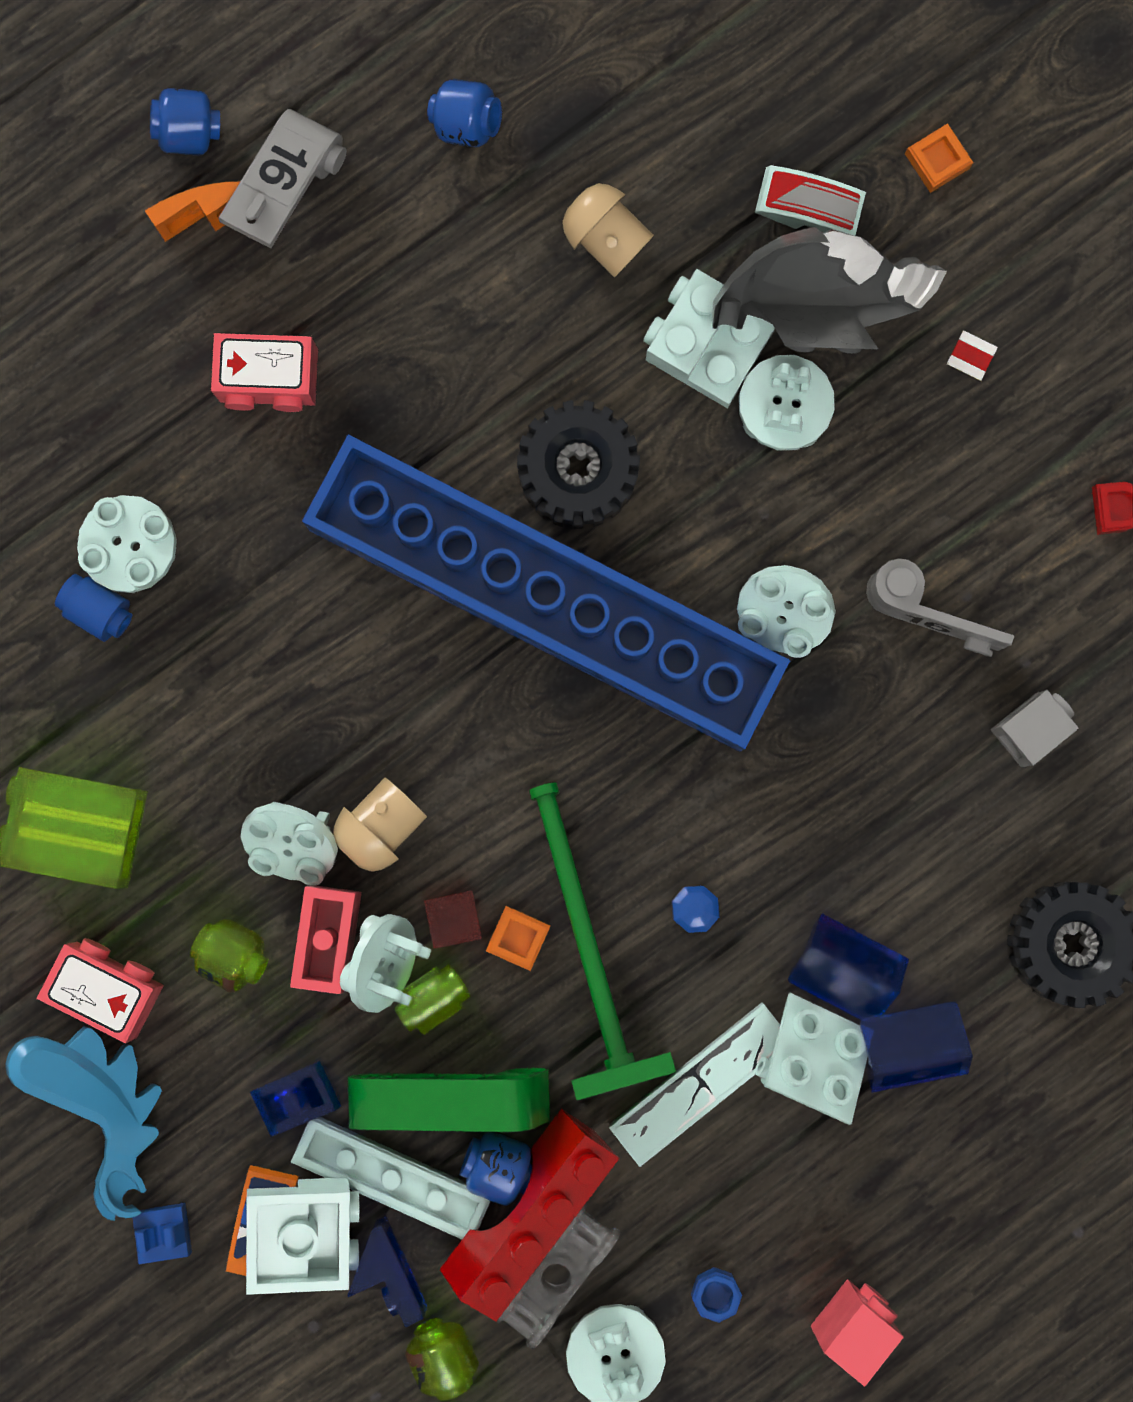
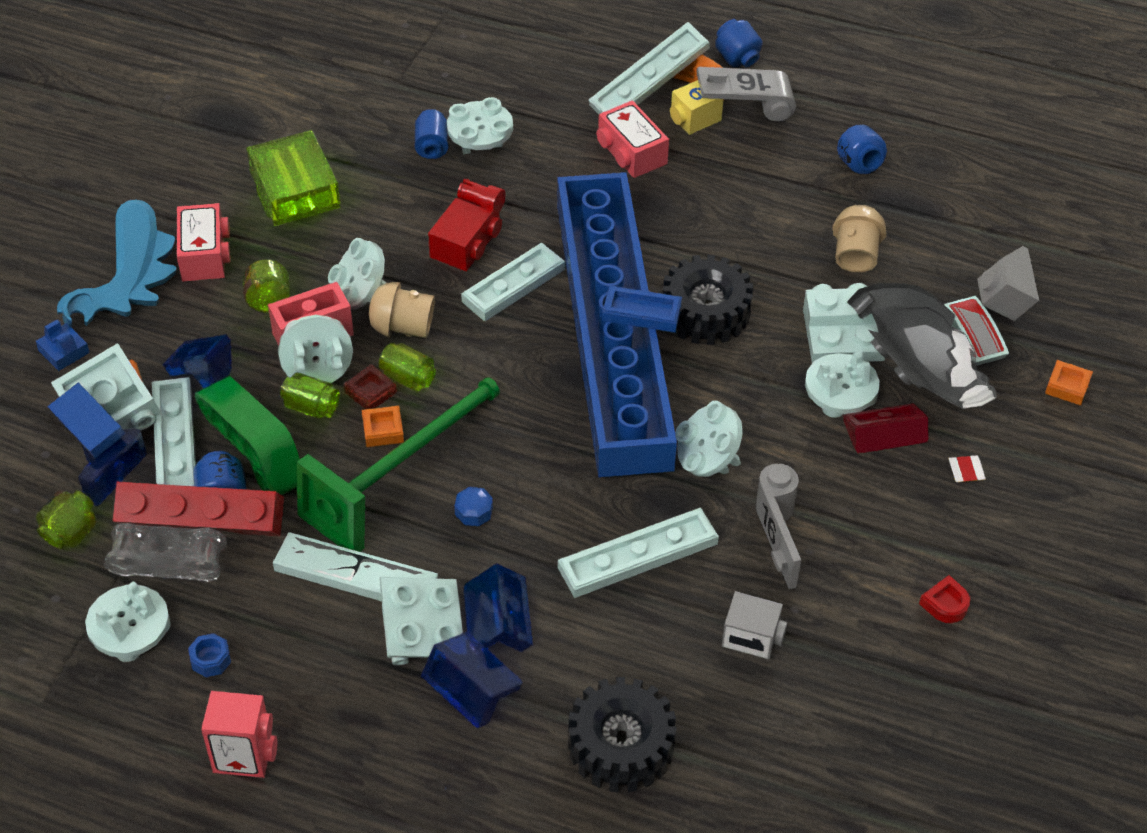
camera: 55 degrees right, 35 degrees down
none -> blue tile [48,382,126,458]
none -> clear neon green brick [379,343,436,392]
none -> red hinge [428,179,506,272]
none -> light aqua tile [461,242,565,321]
none -> light aqua tile [558,507,719,598]
none -> light aqua tile [589,22,710,114]
none -> blue tile [602,286,682,332]
none -> light yellow brick [670,80,723,135]
none -> dark red slope [843,403,928,453]
none -> light grey slope [977,246,1039,321]

